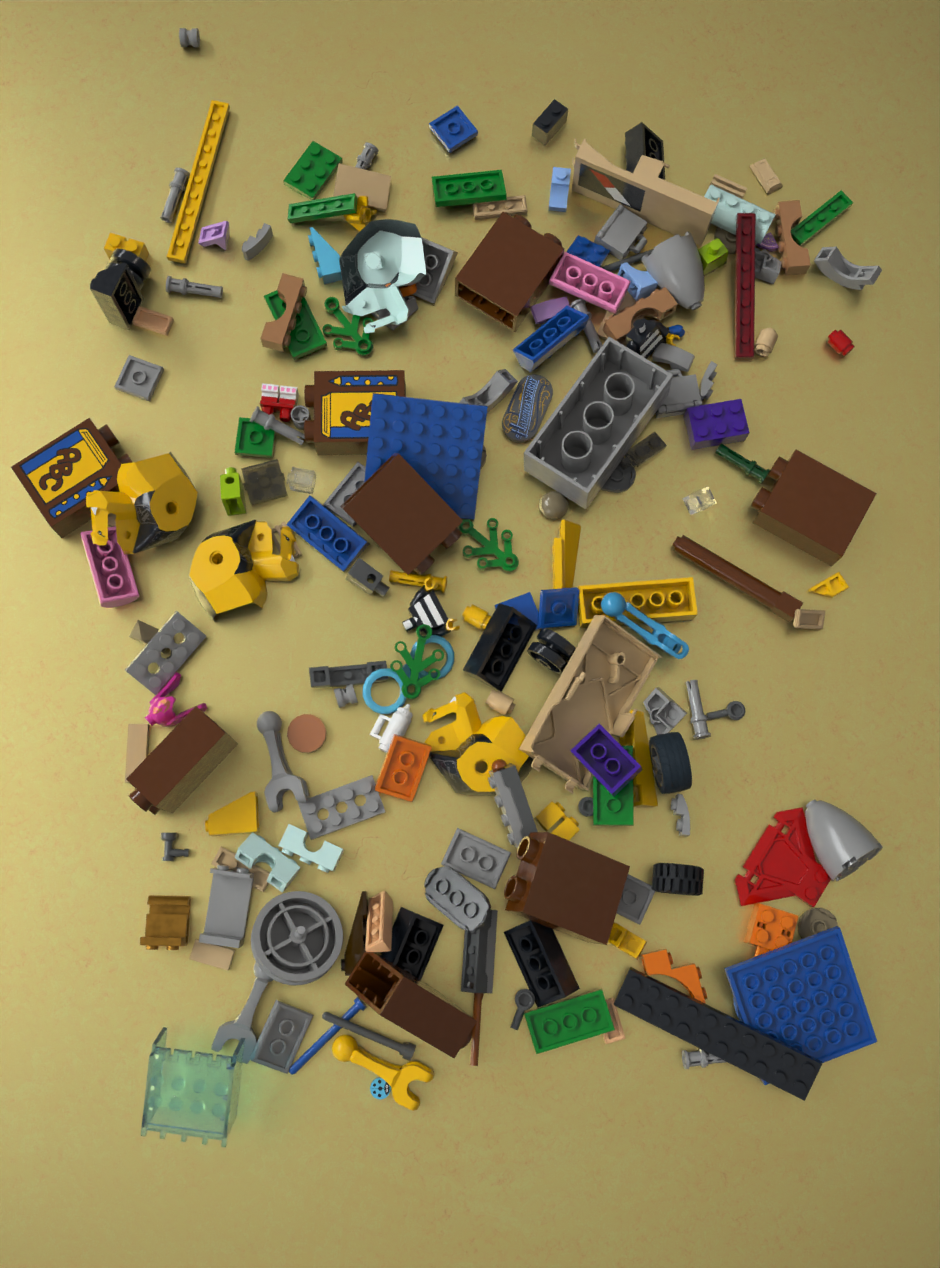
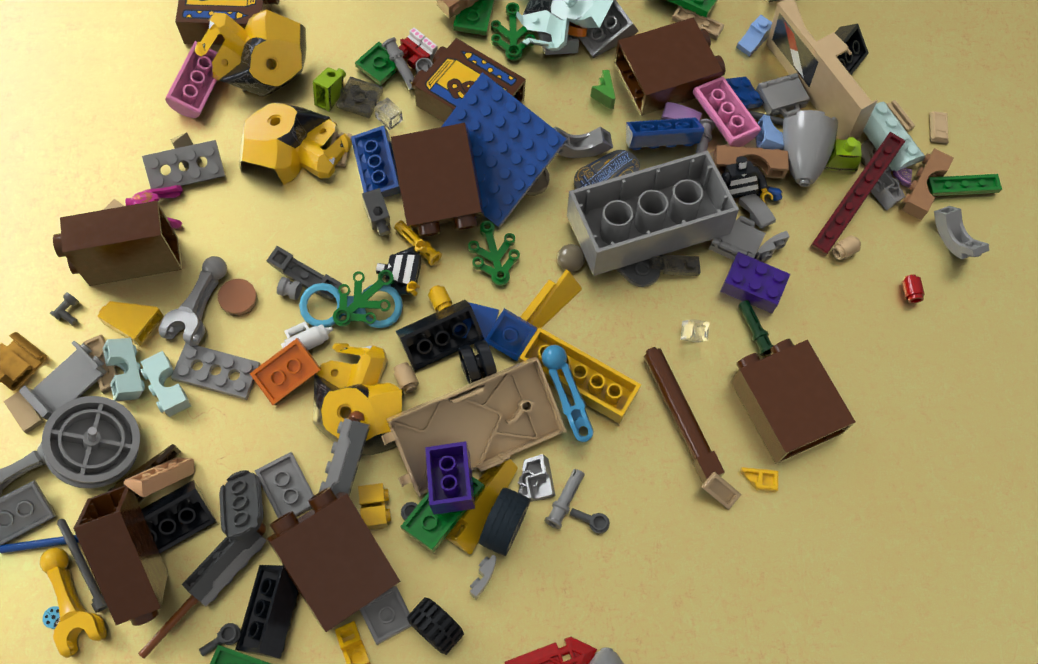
camera: 35 degrees right, 10 degrees down
none -> bright green slope [590,70,616,109]

